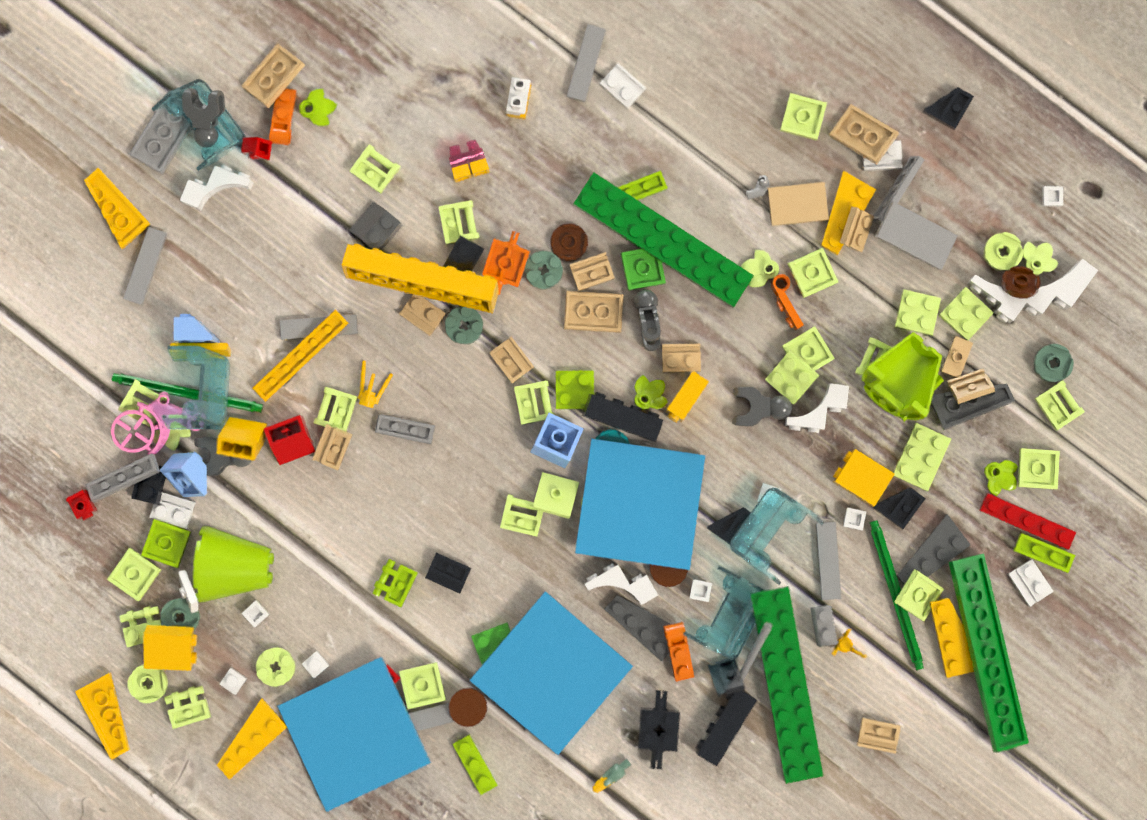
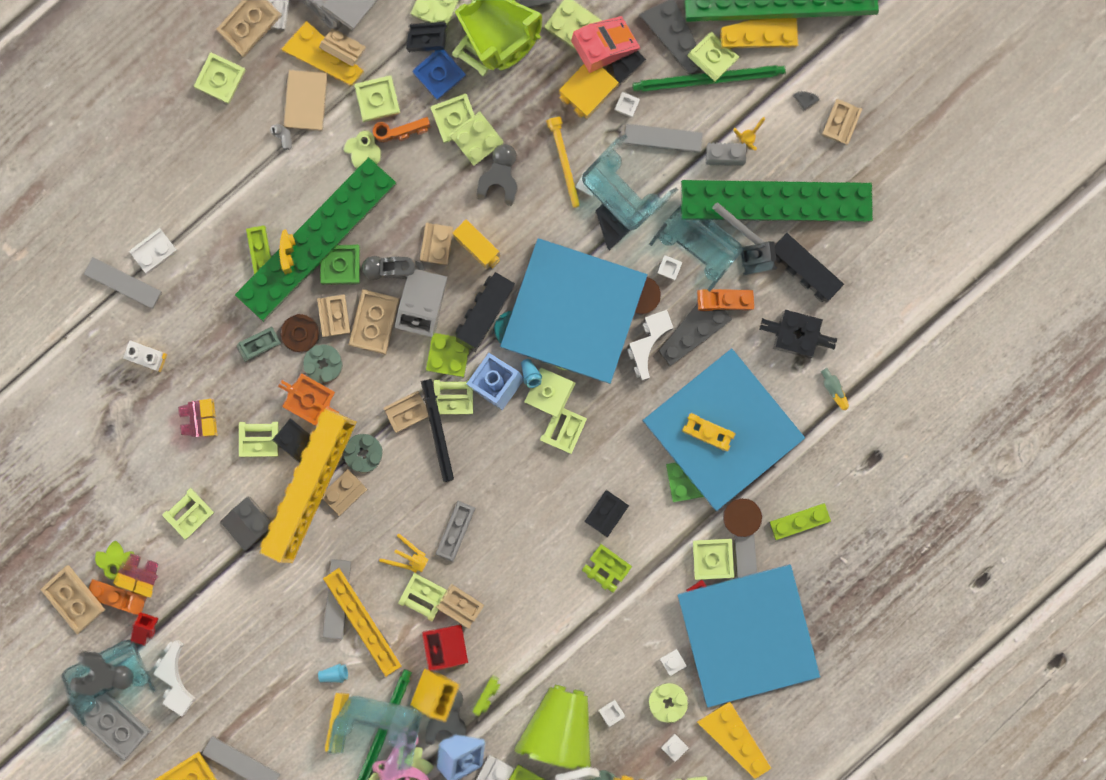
camera: 80 degrees left, 0 degrees up
light blue slope [174,314,220,343] -> none
lime plate [634,375,668,410] -> none
white arch [784,384,849,433] -> none
none -> clear pink hips [113,553,158,598]
none -> sand green slope [237,327,281,362]
none -> yellow slope [279,229,296,274]
none -> medium azure cone [318,663,348,683]
none -> light grey slope [395,269,447,337]
none -> black plate [406,22,448,52]
none -> blue plate [412,50,466,101]
none -> black axle [420,379,454,482]
none -> lime plate [472,675,501,716]
none -> medium azure cone [521,359,542,388]
none -> yellow piece [546,117,580,208]
none -> coral slope [571,16,640,73]
none -> yellow plate [682,413,736,452]
none -> dark grey tile [793,91,820,111]

